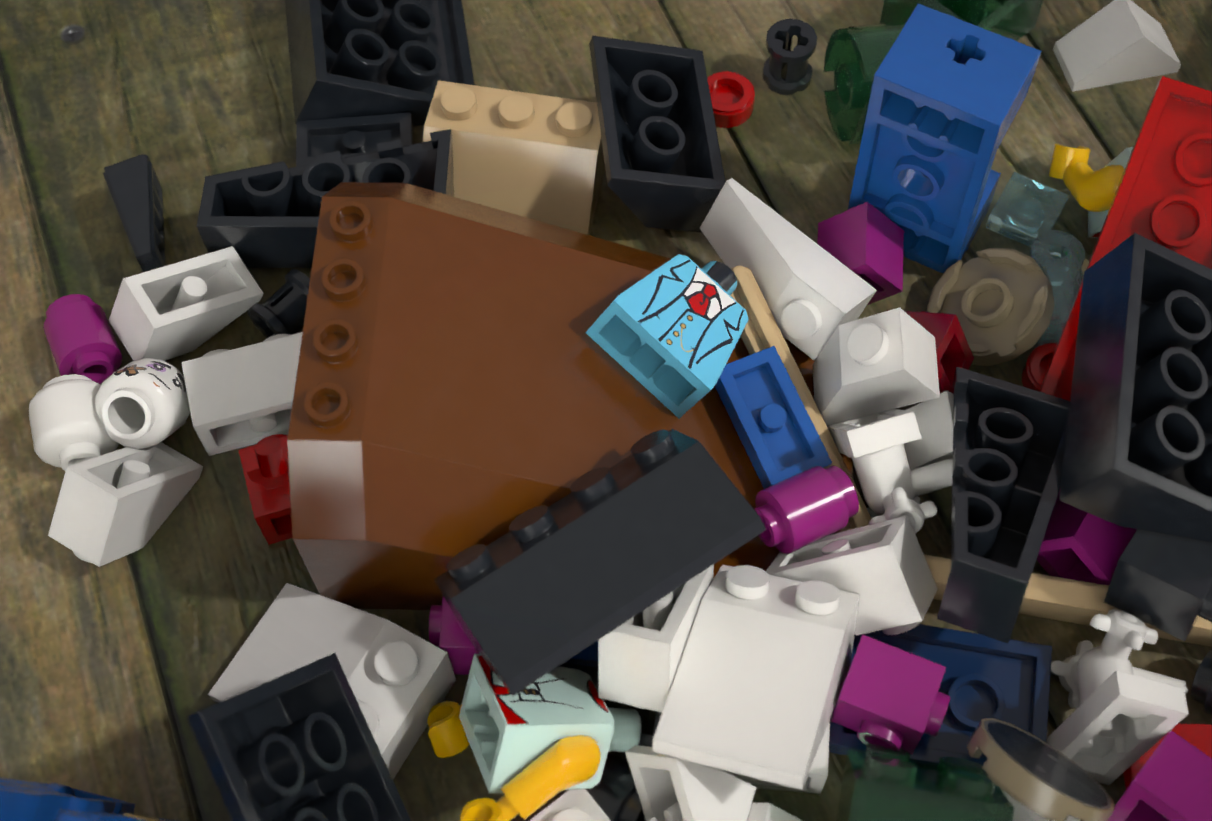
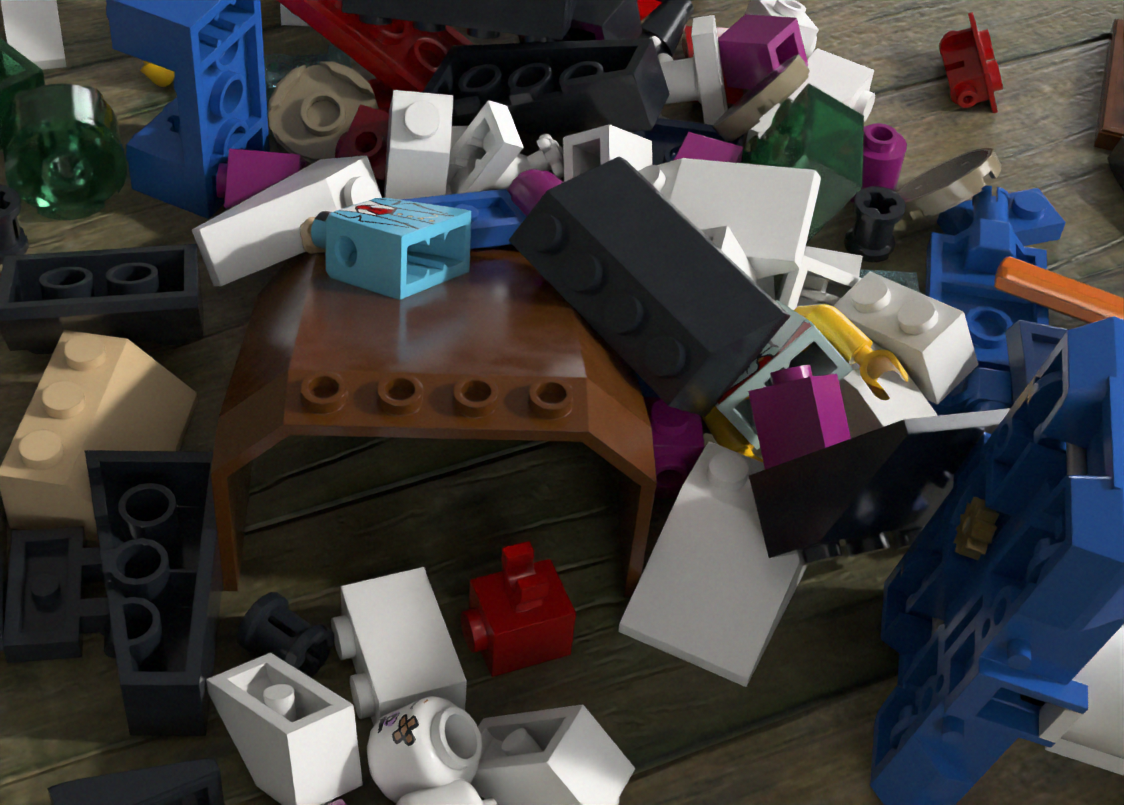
camera: 100 degrees left, 15 degrees down
none -> magenta brick [748,365,851,469]

